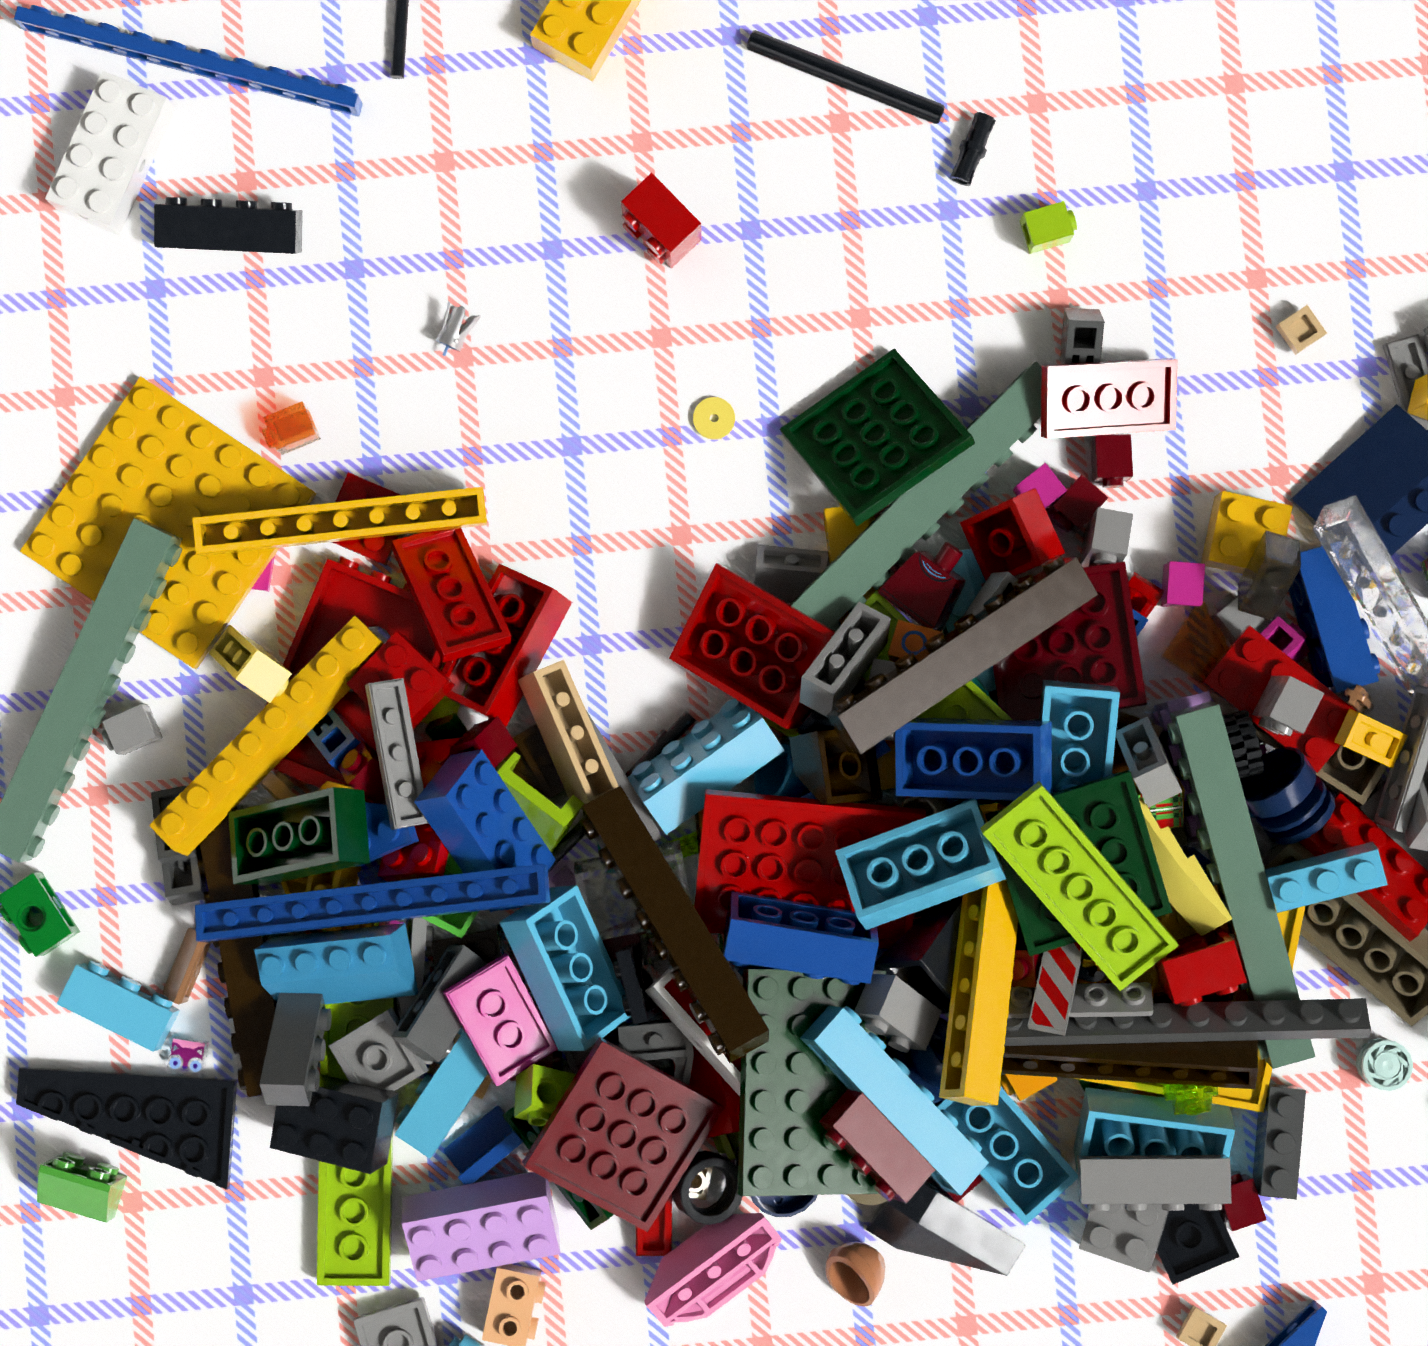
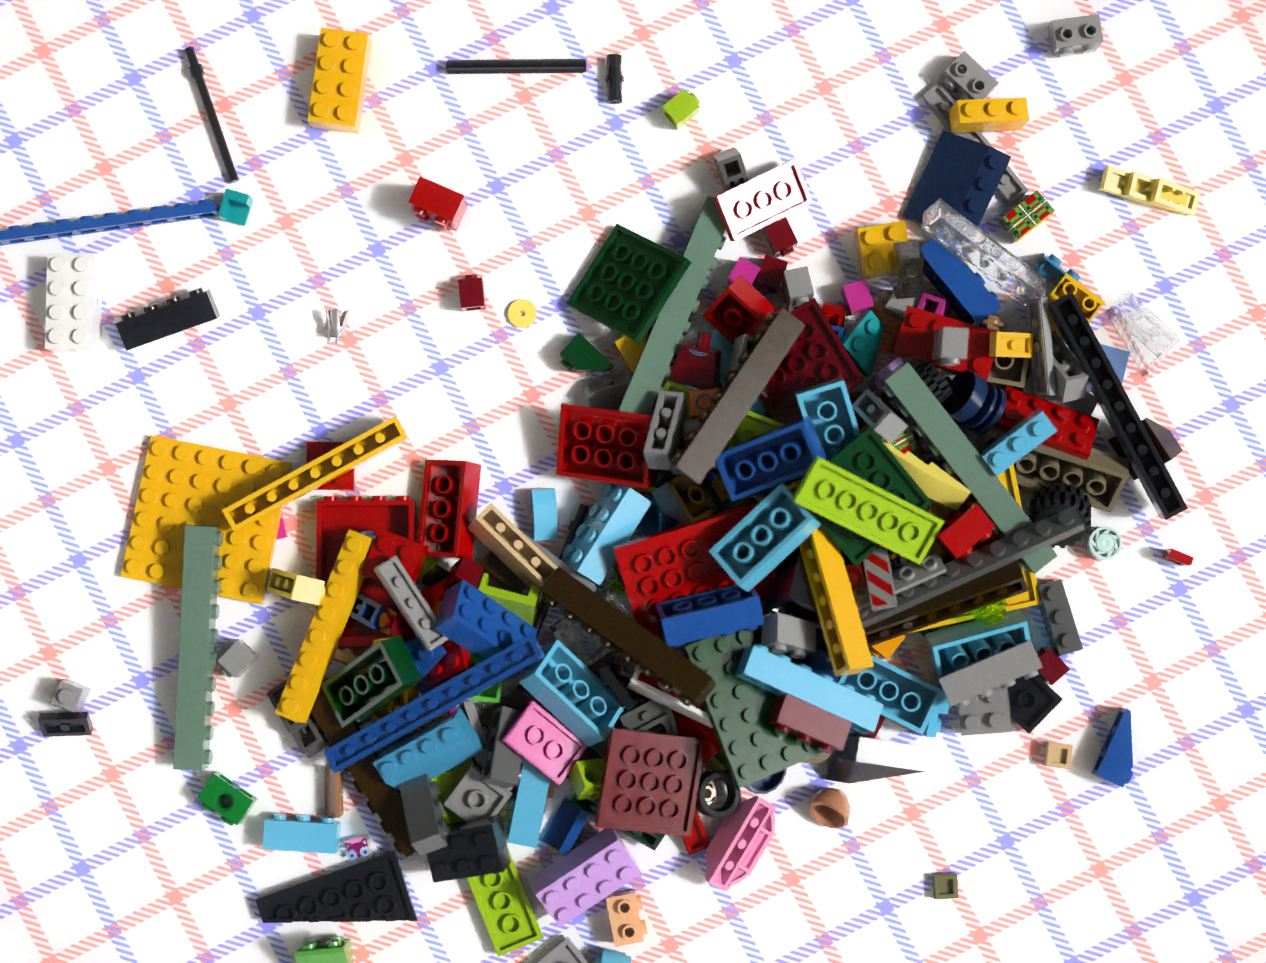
camera: 20 degrees left, 0 degrees up
clear orange brick [262,401,321,455] -> none
red plate [391,528,512,663] -> none
tan plate [1275,304,1327,355] -> none
none -> teal panel [218,188,253,226]
none -> dark red brick [458,274,486,312]
none -> medium azure slope [530,488,558,541]
none -> dark green slope [559,333,614,373]
none -> teal wing [841,310,884,377]
none -> medium azure slope [923,693,953,738]
none -> black tyre [1029,482,1091,549]

